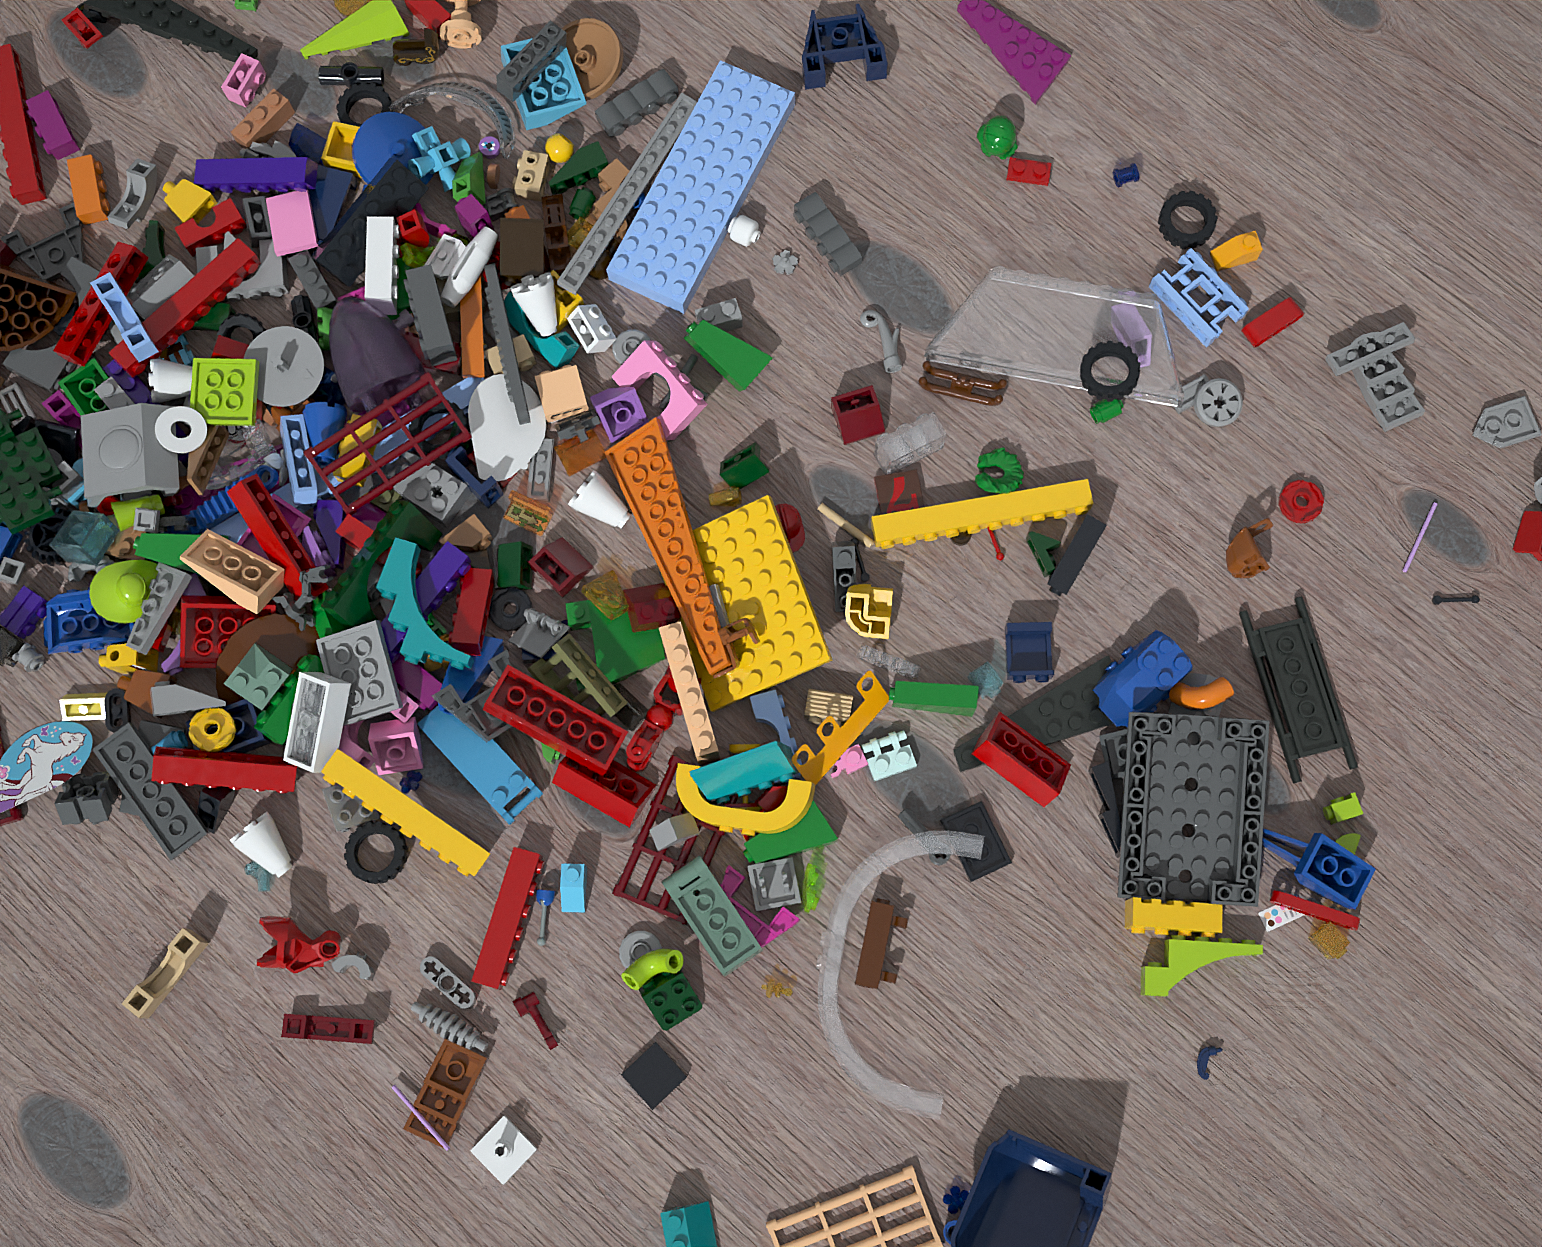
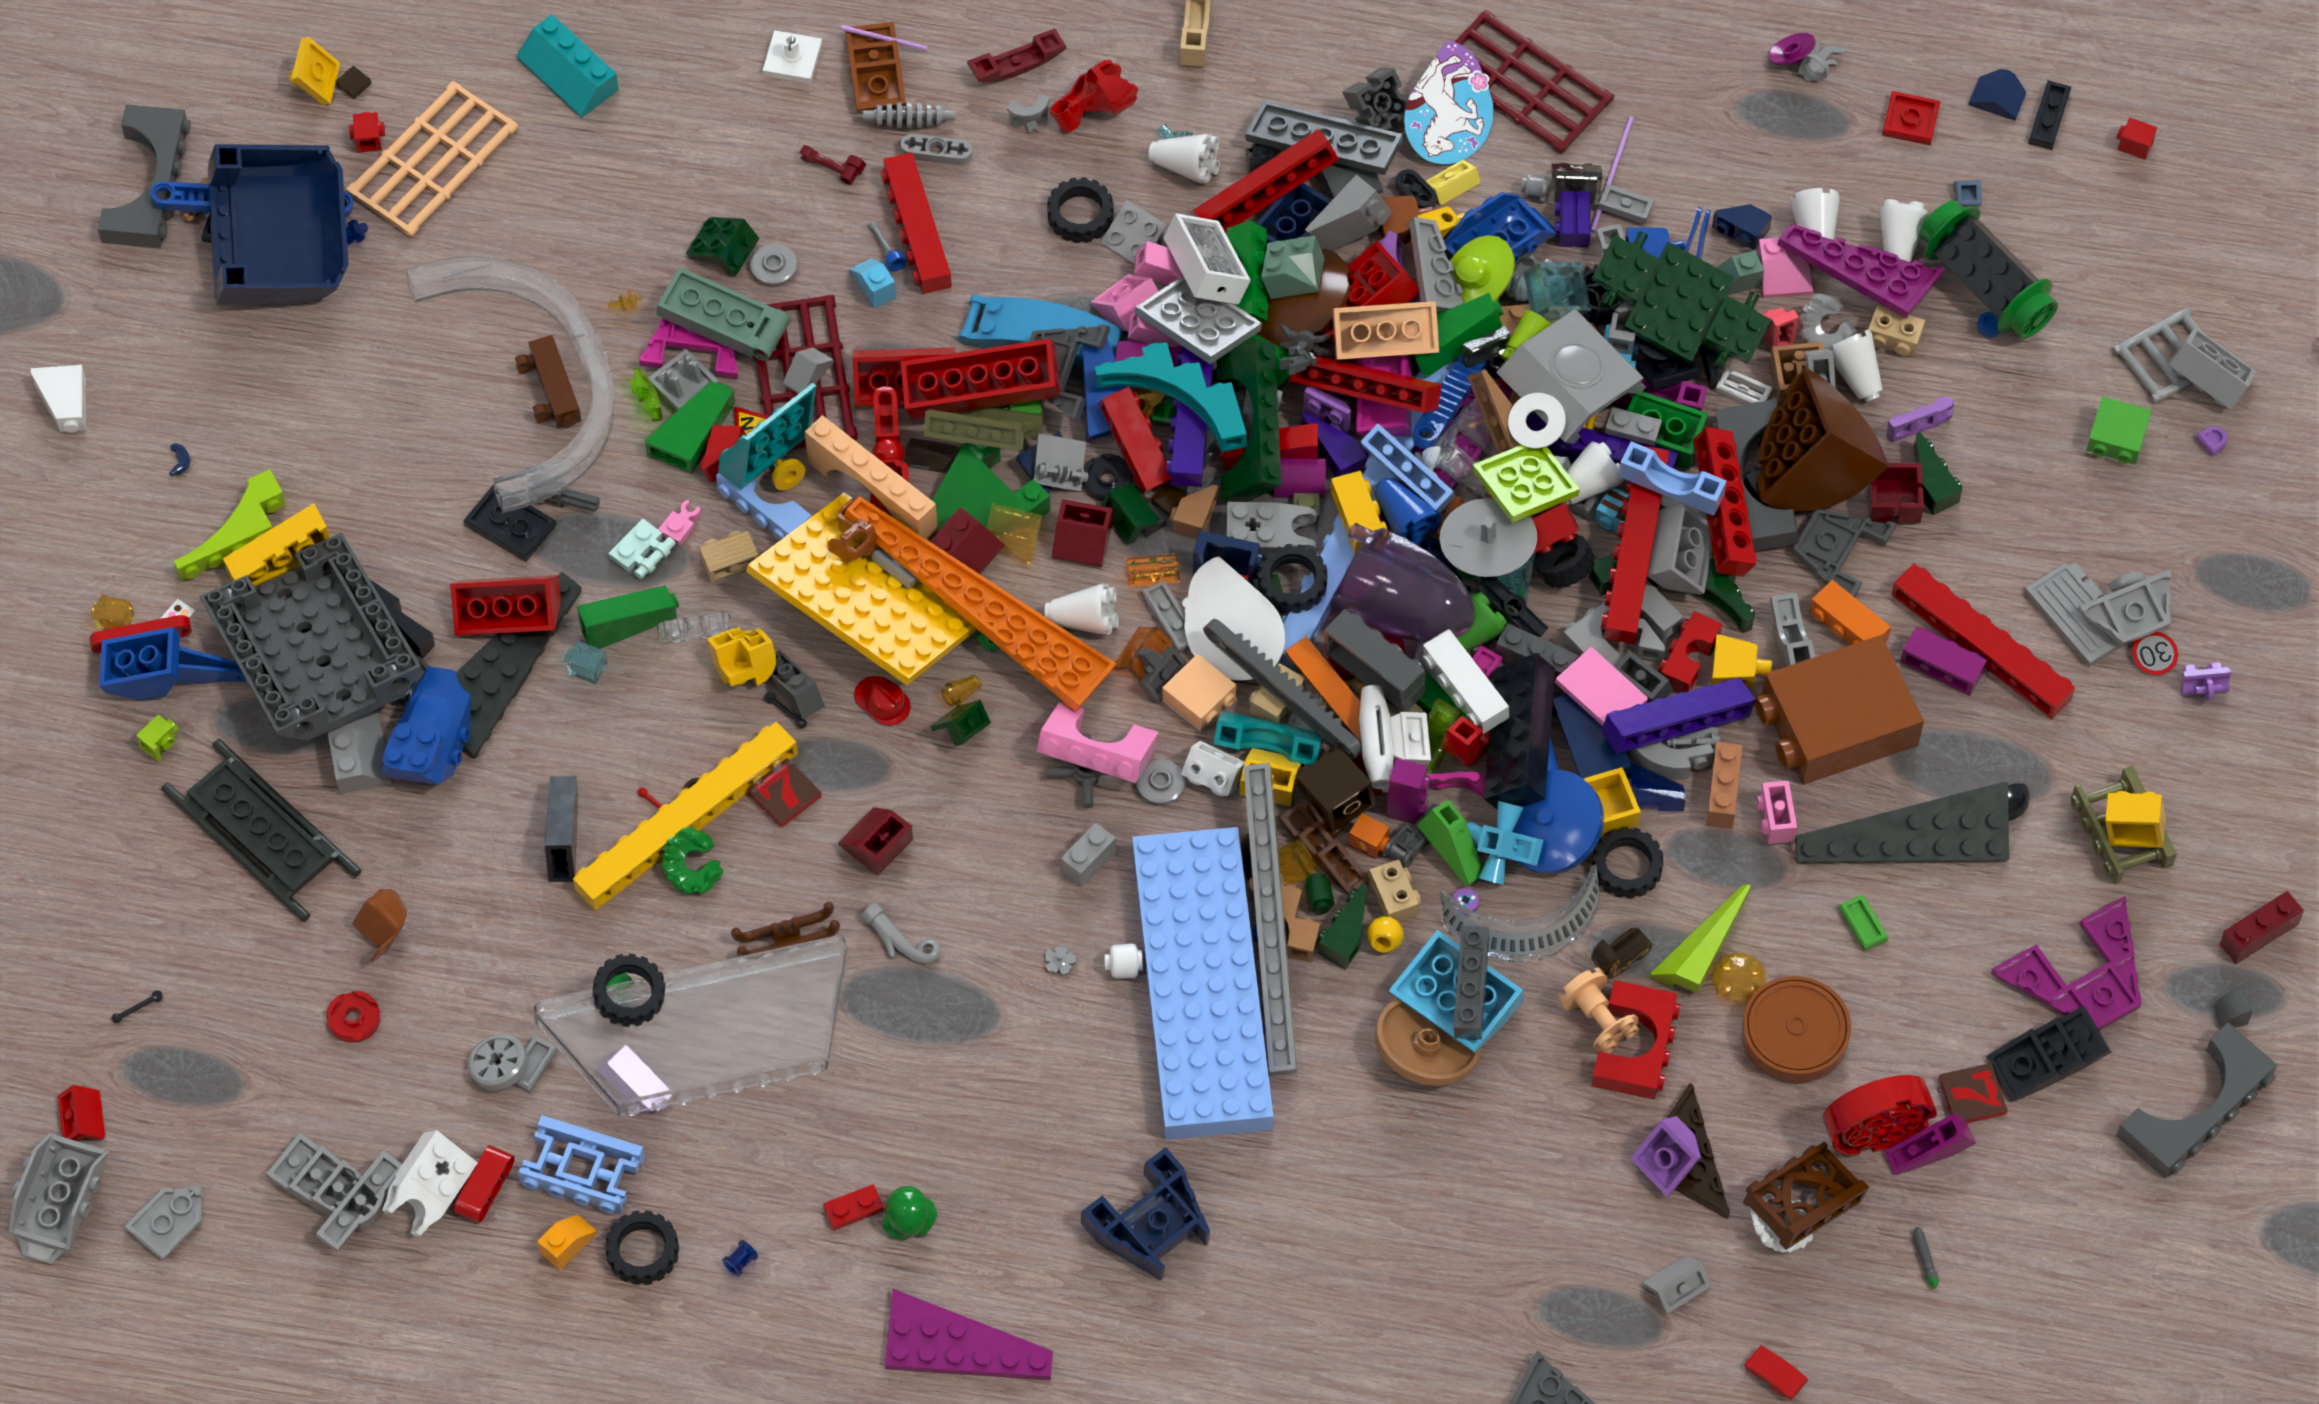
camera: 145 degrees right, 15 degrees down
red slope [61,7,103,49] -> none
light grey tile [133,507,160,533] -> none
dark azure cone [151,730,188,755] -> none
yellow tile [189,708,236,752] -> none
dark red door [303,372,472,515] -> none
black piece [318,62,385,89] -> none
yellow brick [321,749,490,877] -> none
clear blue plant [399,770,423,794] -> none
nougat tile [487,163,501,189] -> none
white cone [510,273,557,336] -> none
medium lavender slope [590,387,649,443] -> none
dark grey brick [595,69,679,137] -> none
lime cylinder [621,949,683,990] -> none
black tile [621,1042,687,1110] -> none
yellow arch [676,763,816,836] -> none
green slope [684,320,773,392] -> none
light orange piece [791,671,889,785] -> none
dark grey brick [793,192,862,276] -> none
tan piece [817,503,875,548] -> none
clear brick [874,412,947,475] -> none
dark blue panel [1004,622,1054,683] -> none
dark green slope [1026,531,1061,578] -> none
orange cylinder [1169,677,1234,709] -> none
lime tile [1334,833,1361,855] -> none
lavender axle [1402,502,1438,572] -> none
none -> white slope [31,365,86,433]
none -> white brick [382,1130,478,1237]
none -> dark orange brick [1754,635,1924,785]

